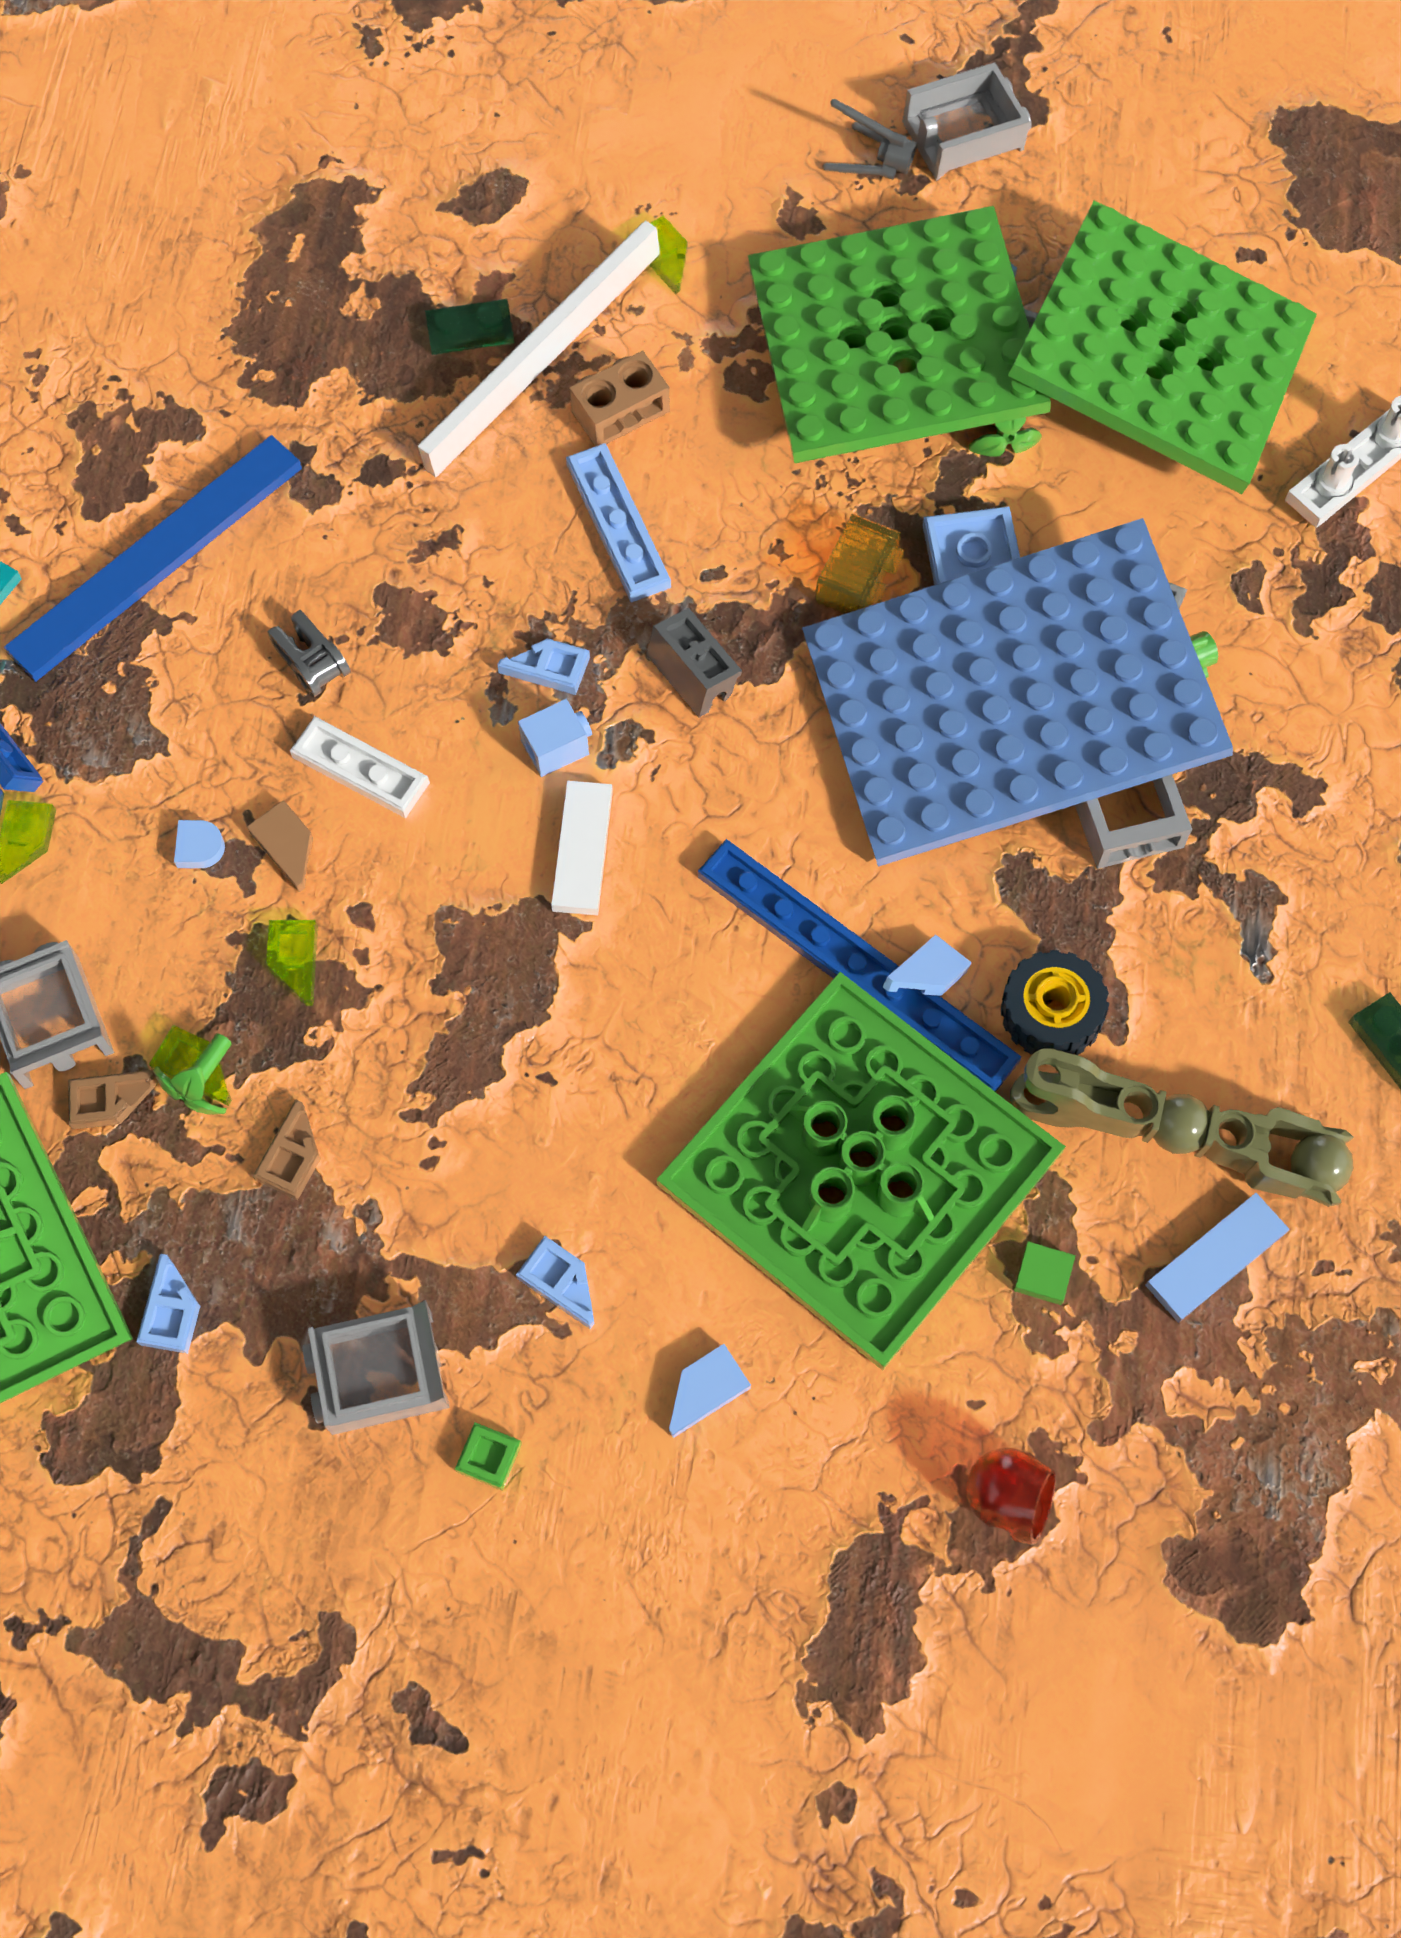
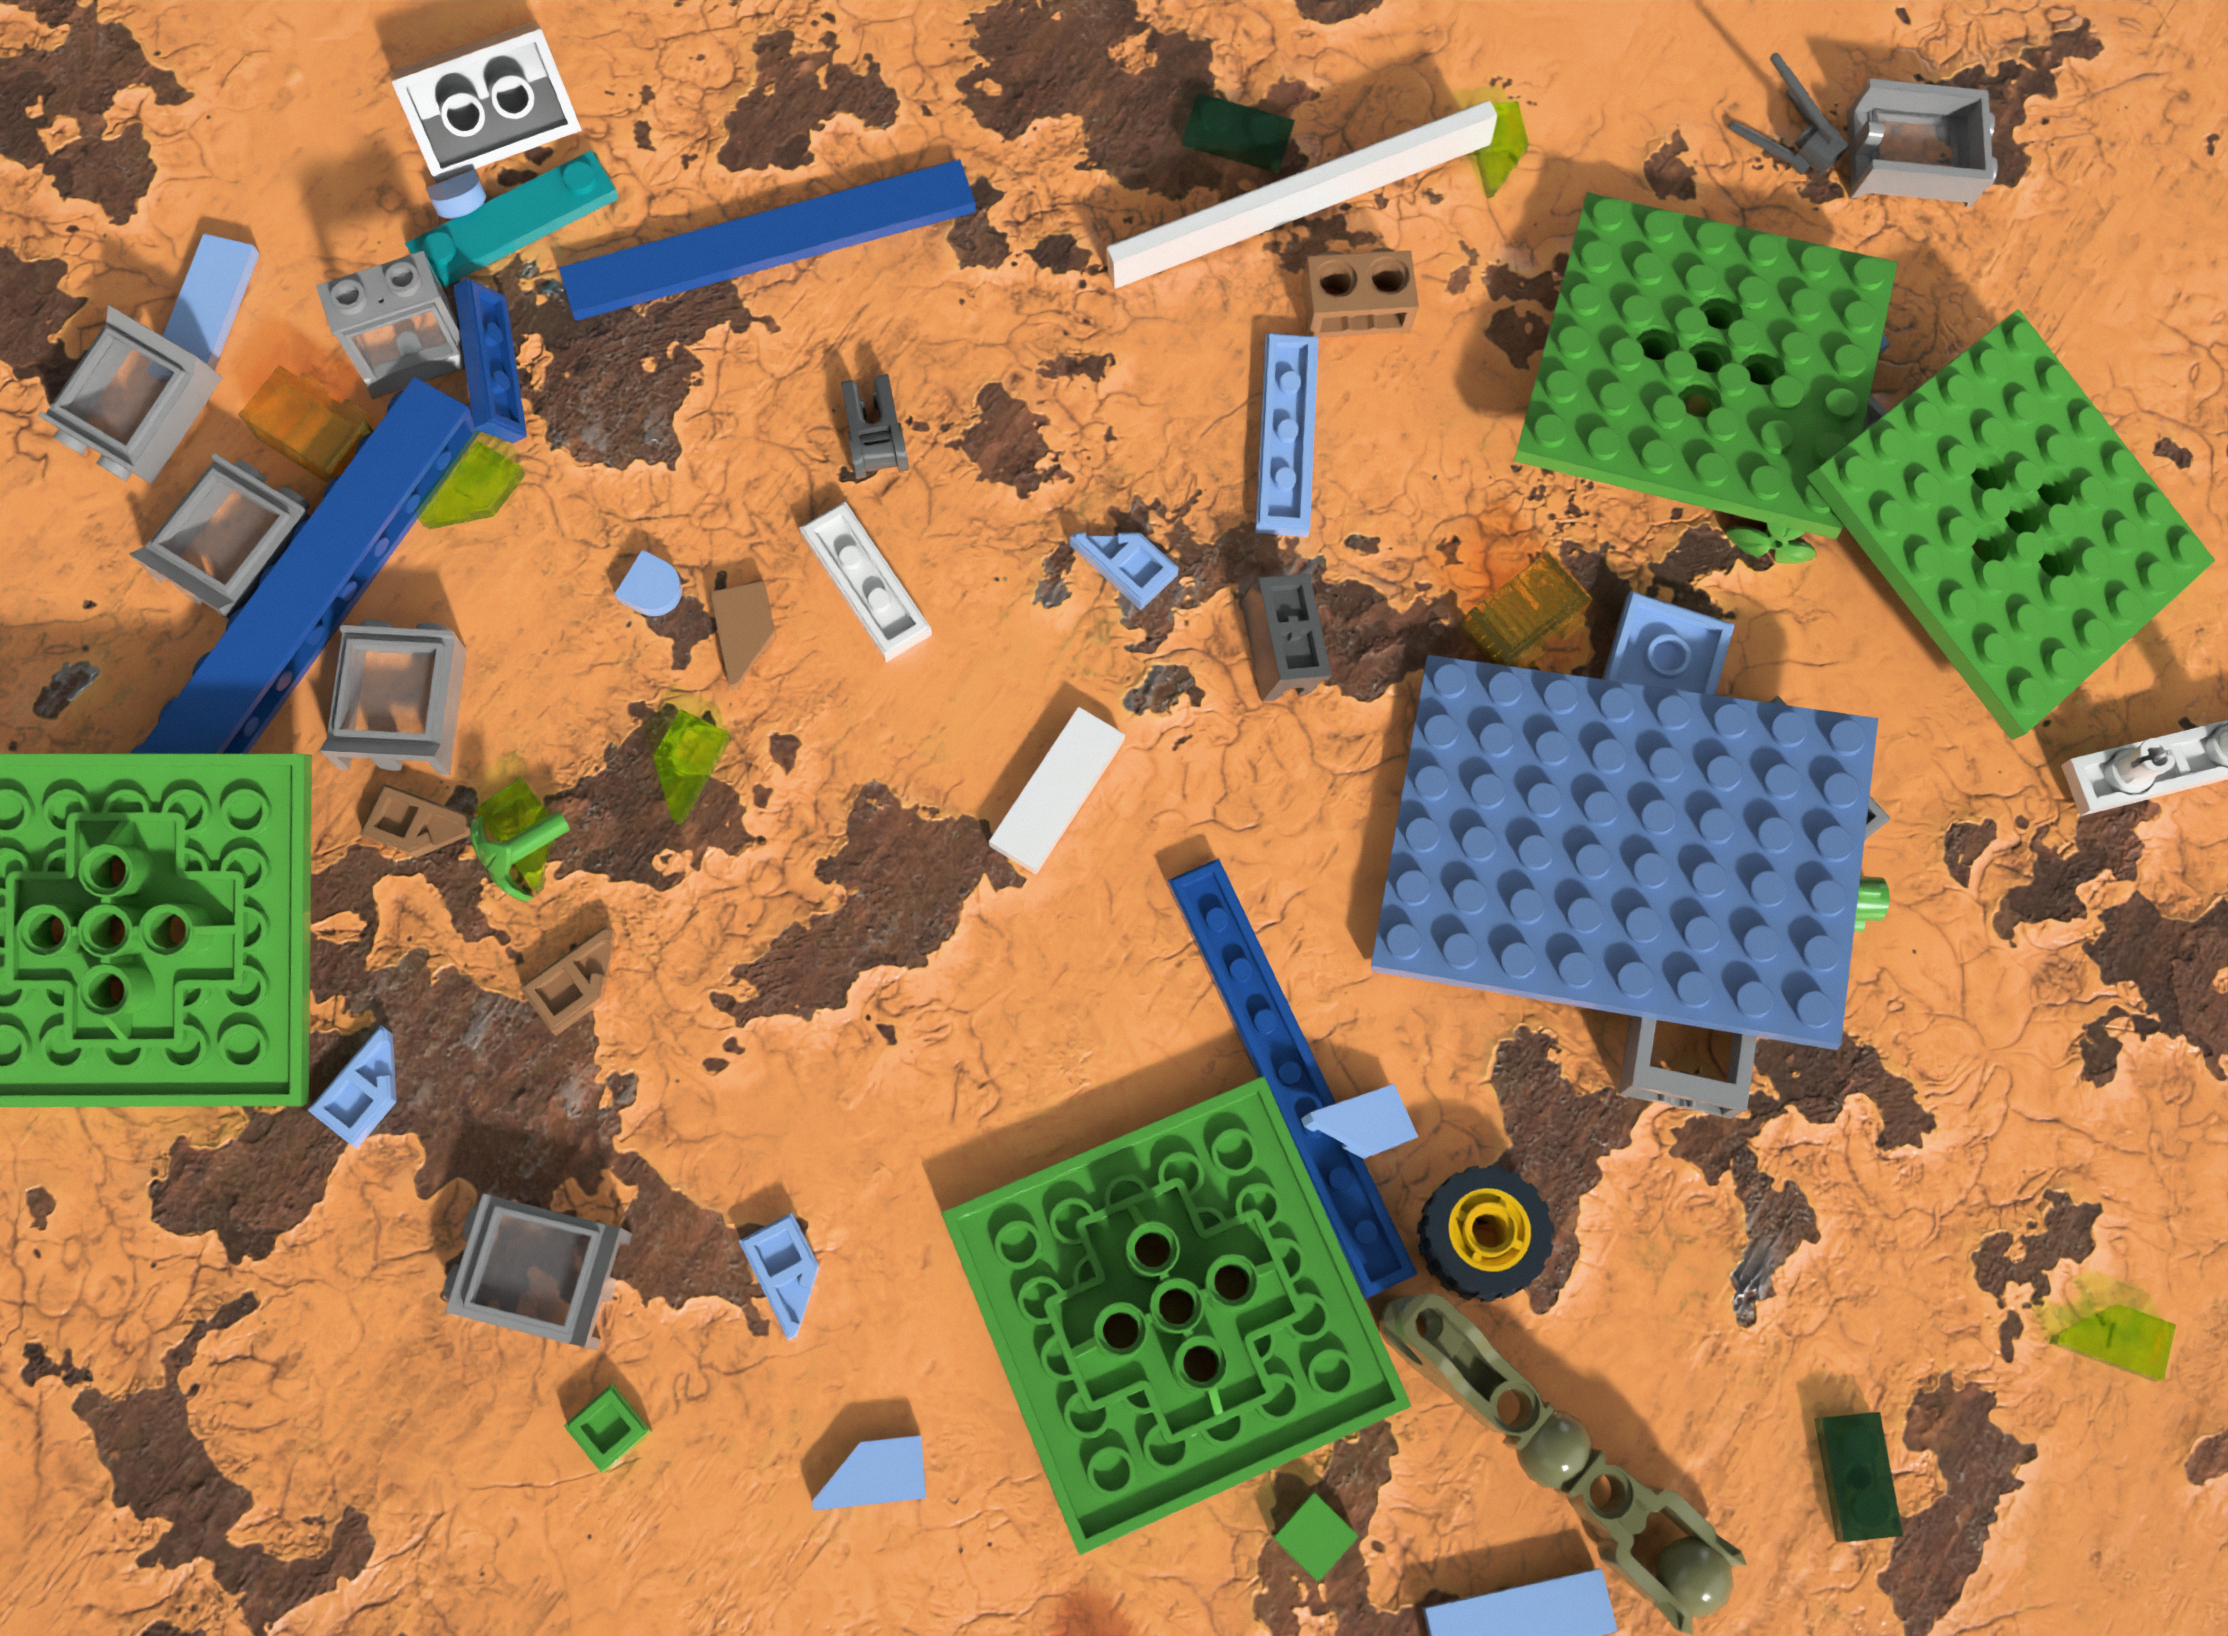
camera: 20 degrees right, 5 degrees up
light blue brick [518,698,592,777] -> none

